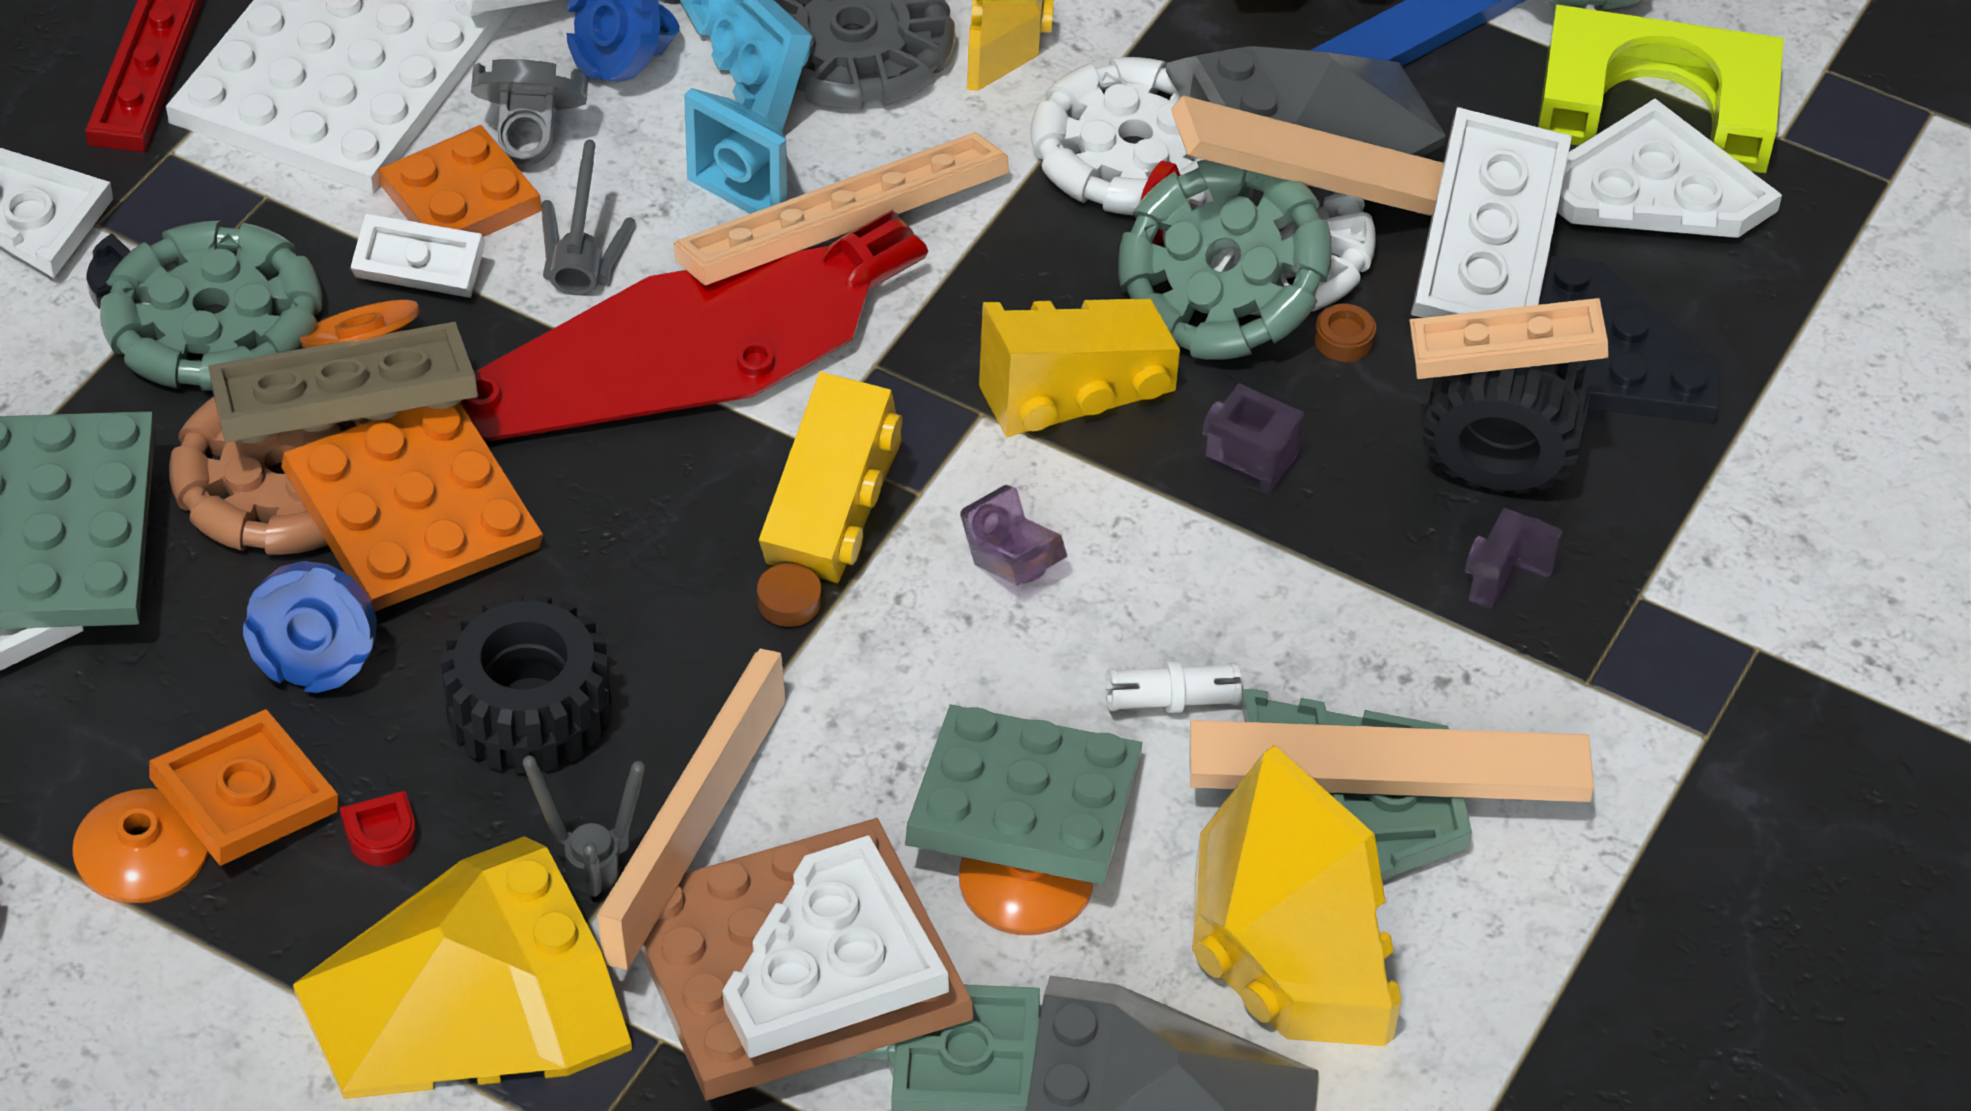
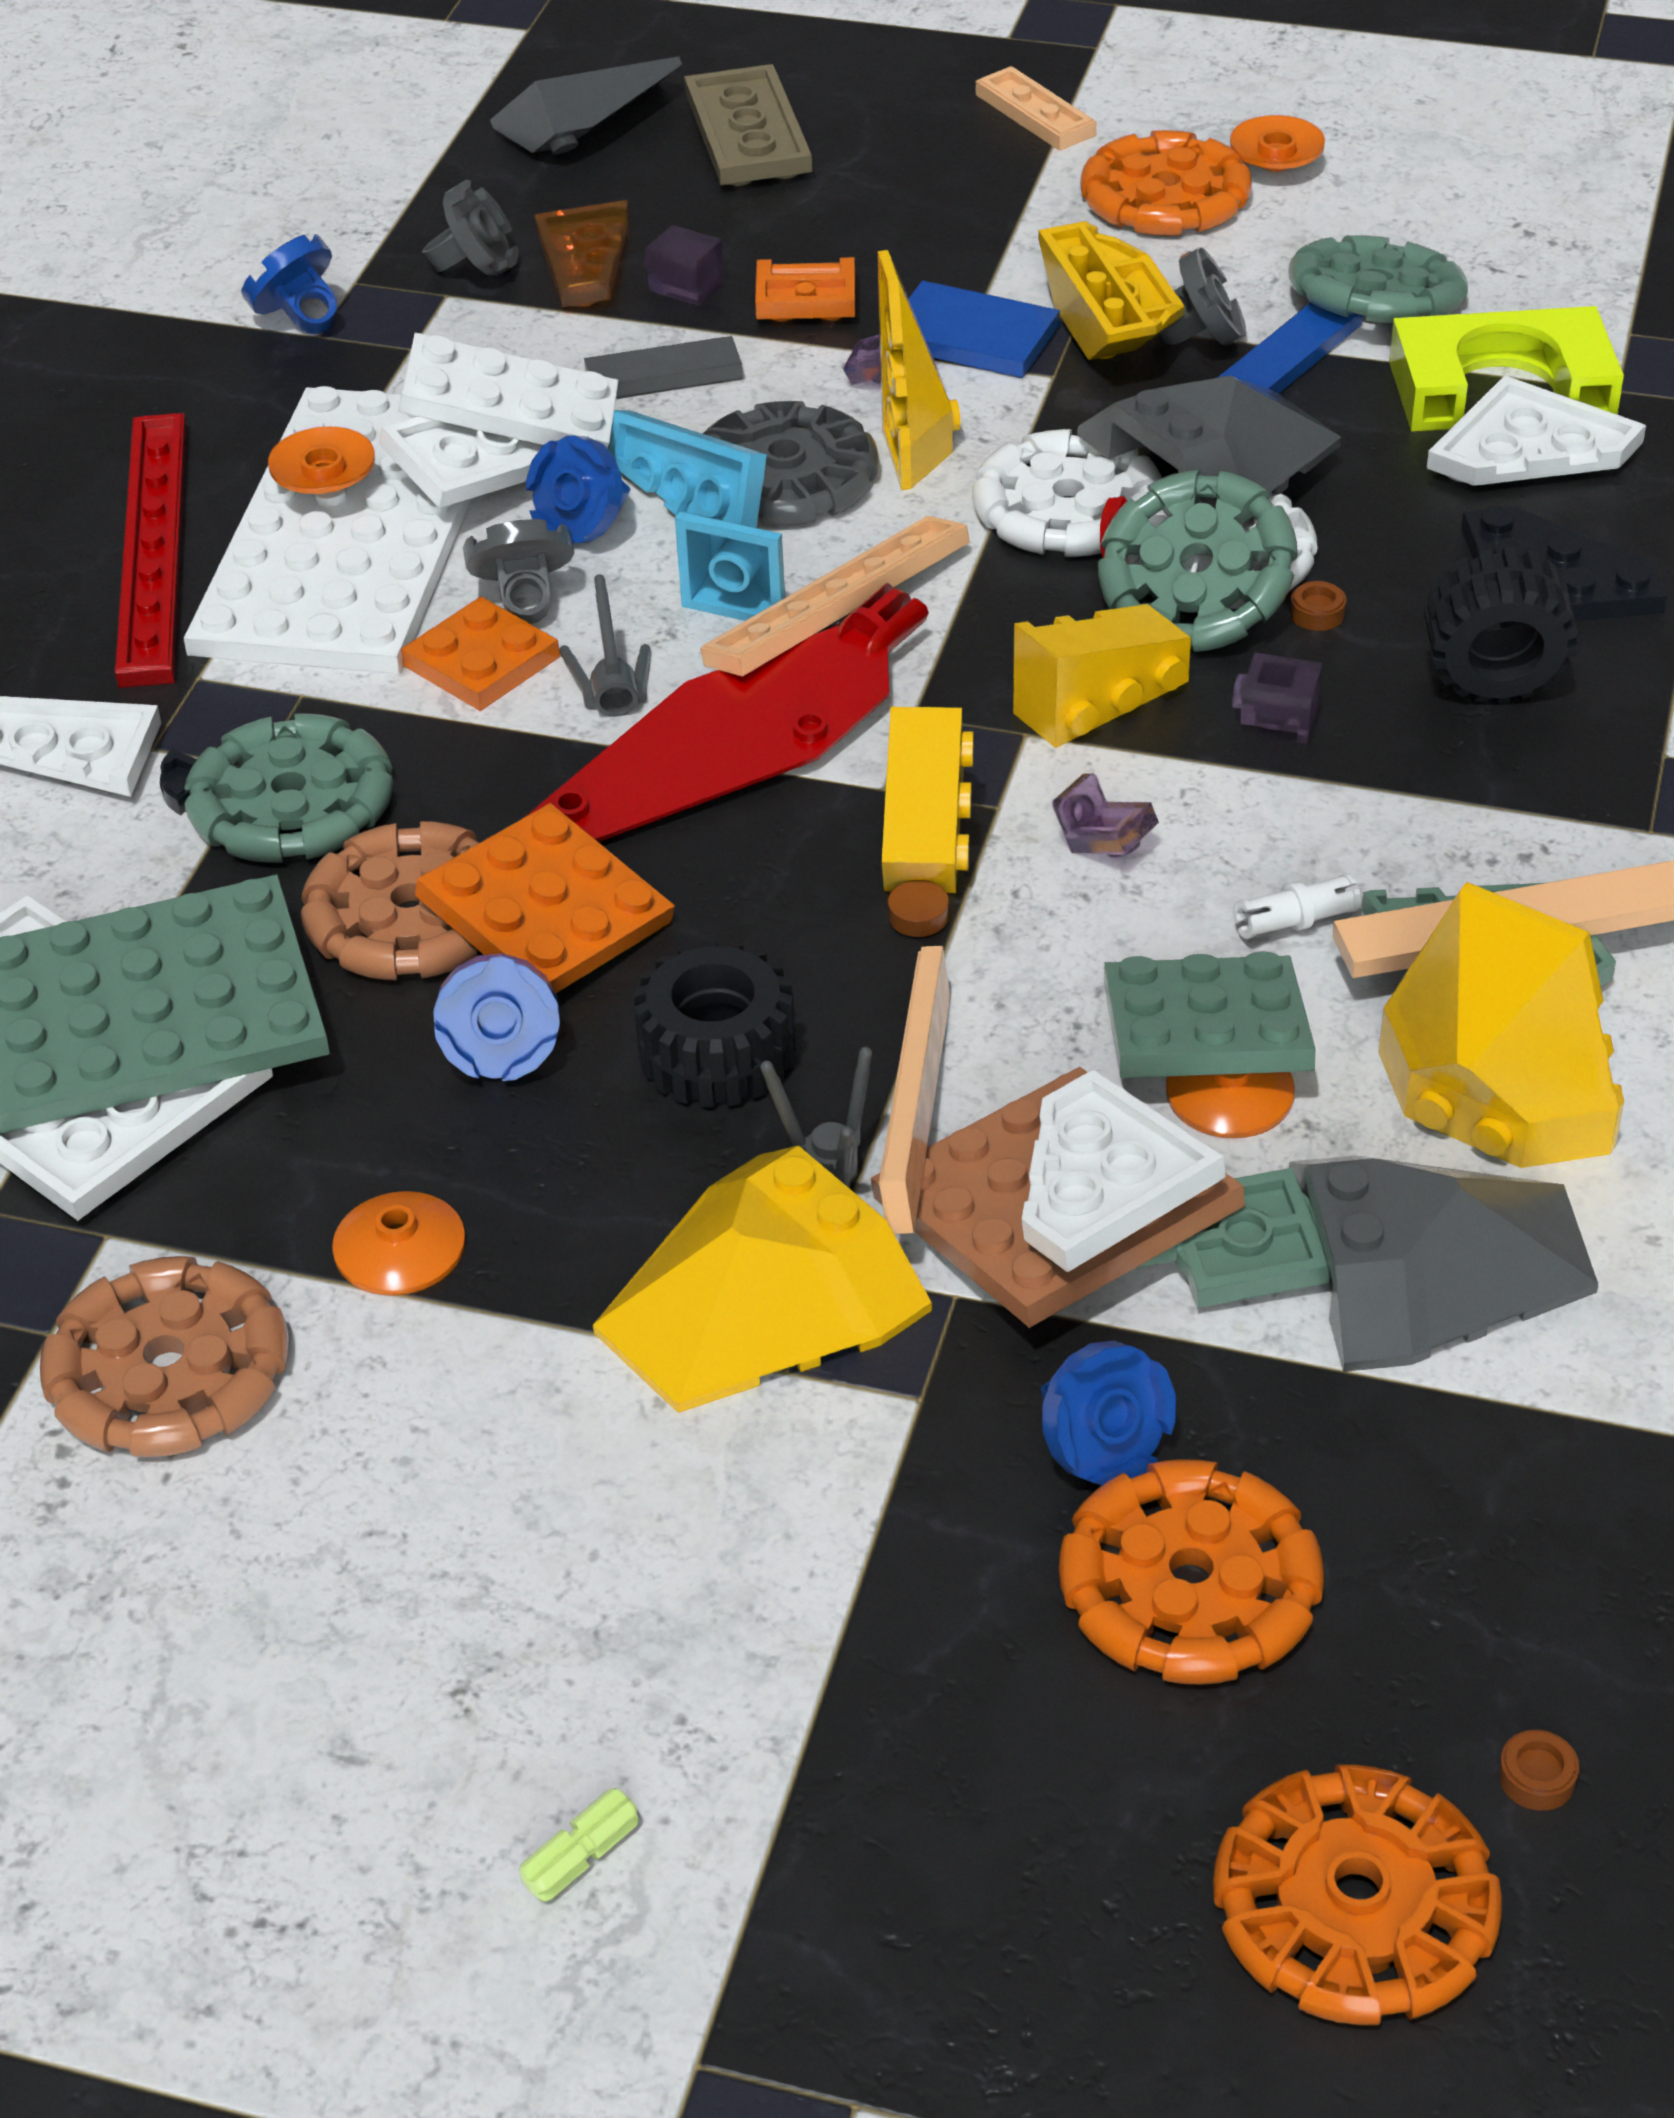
camera: 10 degrees left, 5 degrees down
orange plate [149,709,338,866] -> none
dark tan plate [208,322,478,443] -> none
orange dish [299,300,420,348] -> none
red tile [339,790,417,866] -> none
white plate [350,213,485,298] -> none
light nougat tile [1171,95,1443,216] -> none
light nougat tile [1410,298,1608,379] -> none
white plate [1411,107,1572,318] -> none
clear purple bracket [1465,508,1562,609] -> none

